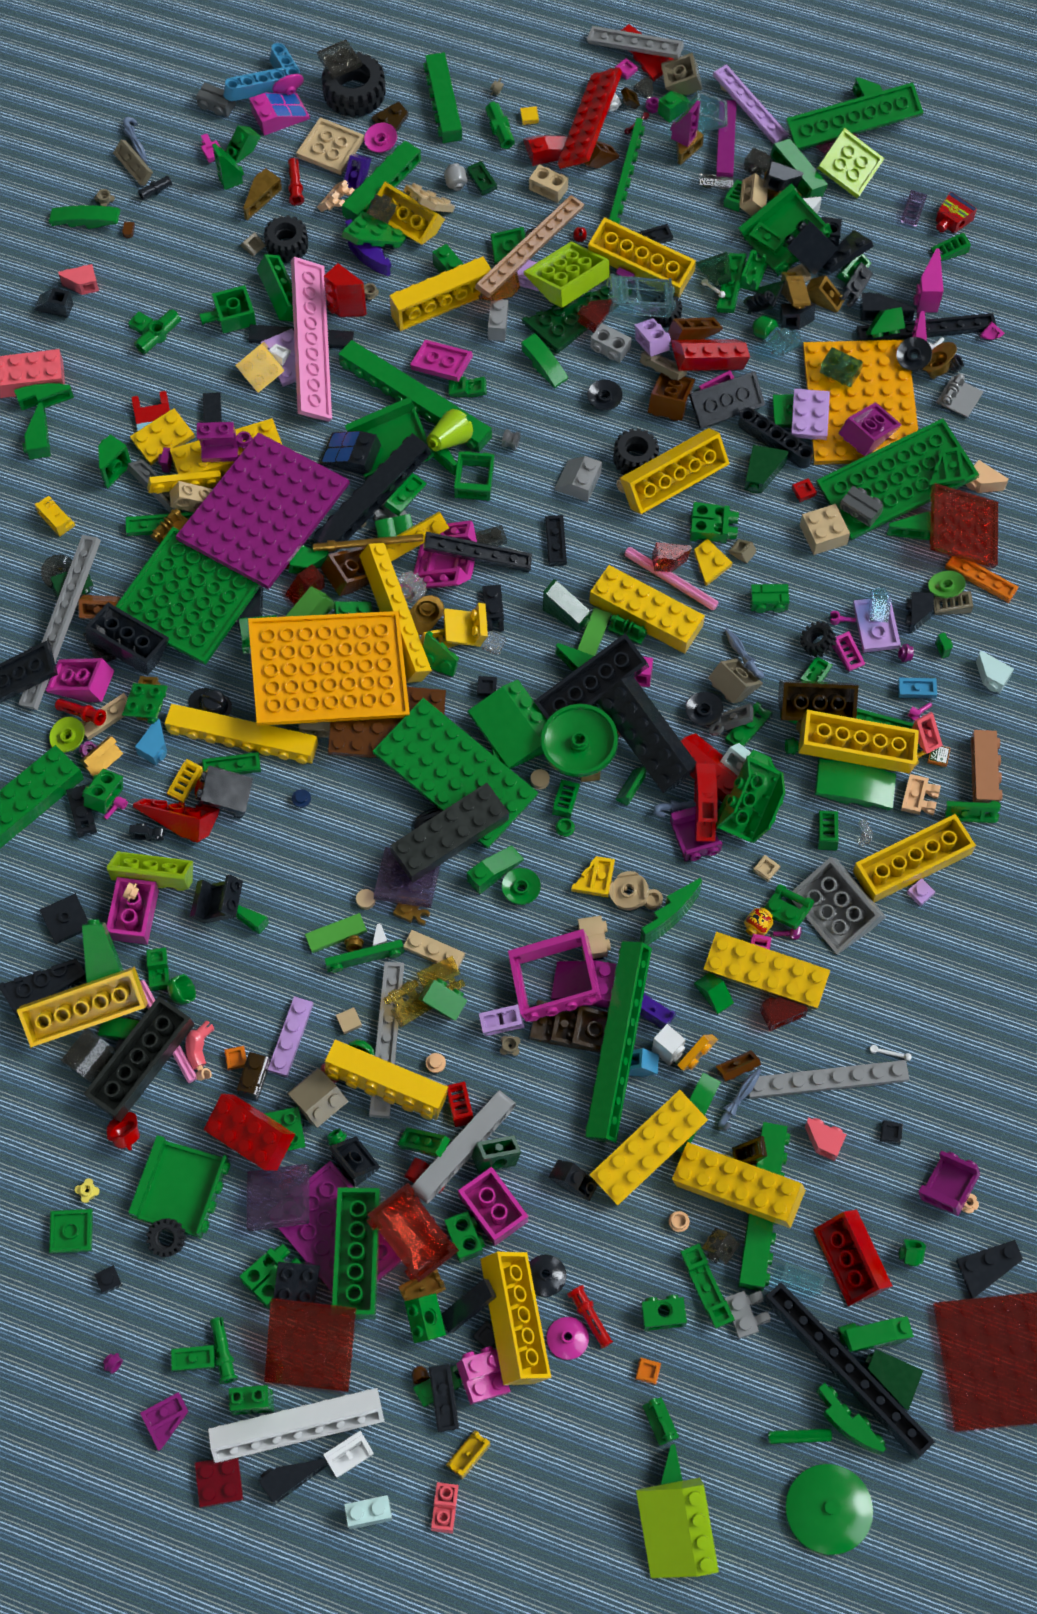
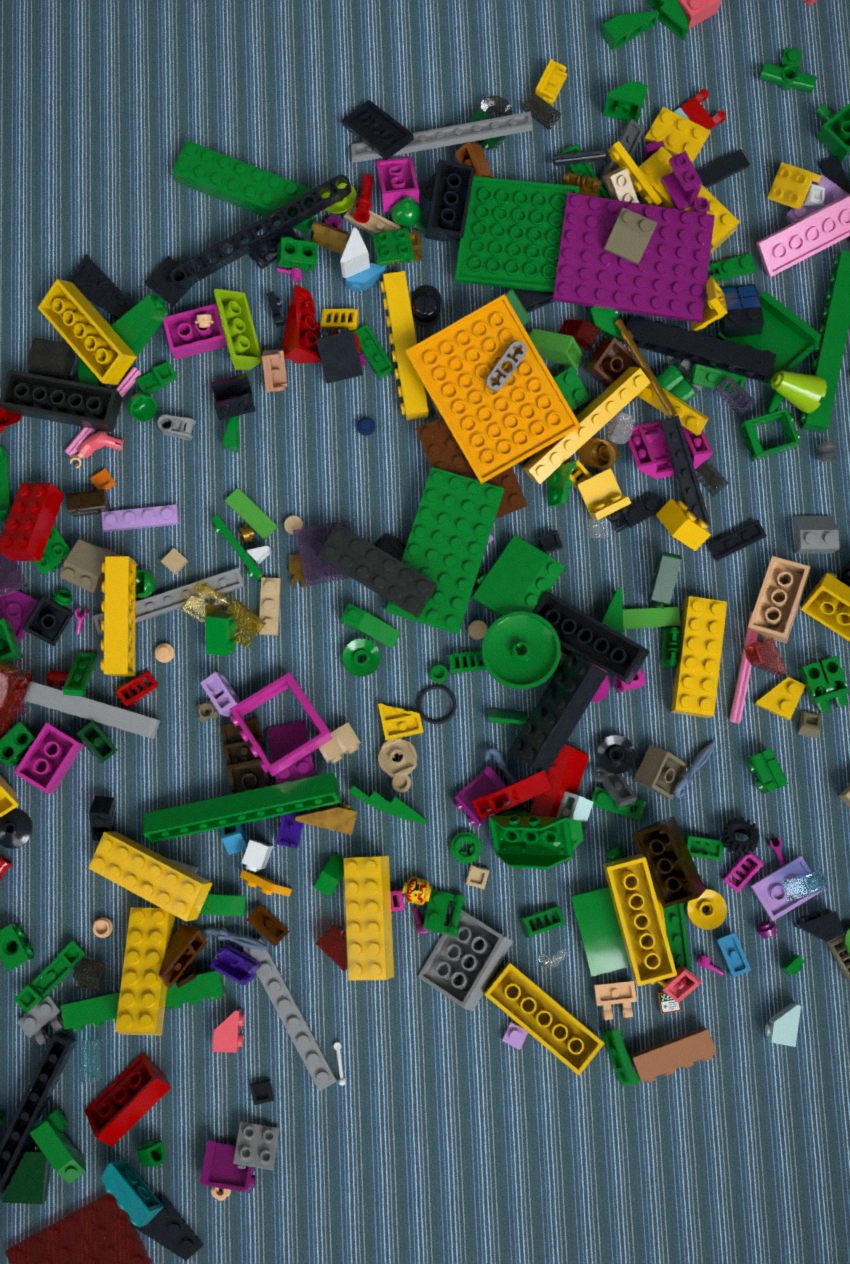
camera: 70 degrees right, 15 degrees up
none -> dark pink hand [75,606,89,634]
none -> teal slope [101,1159,164,1227]
none -> light grey piece [158,415,196,441]
none -> reddish brown slope [158,924,207,989]
none -> black beam [170,174,352,289]
none -> dark purple hinge [210,944,260,986]
none -> light grey hinge [233,1121,280,1170]
none -> nougat hinge [262,349,288,393]
none -> pearl gold slope [292,804,357,835]
none -> white slope [340,228,370,278]
none -> green piece [390,195,426,231]
none -> black piece [417,685,457,725]
none -> green gear [450,832,482,864]
none -> light grey beam [486,341,527,392]
none -> clear smoke plate [522,92,561,130]
none -> black axle [552,149,607,166]
none -> dark tan slope [604,208,657,265]
none -> yellow brick [656,498,711,551]
none -> yellow dish [687,889,727,930]
none -> yellow bracket [691,276,728,331]
none -> green hinge [707,253,757,282]
none -> slope [715,375,755,416]
none -> light nougat slope [748,556,810,644]

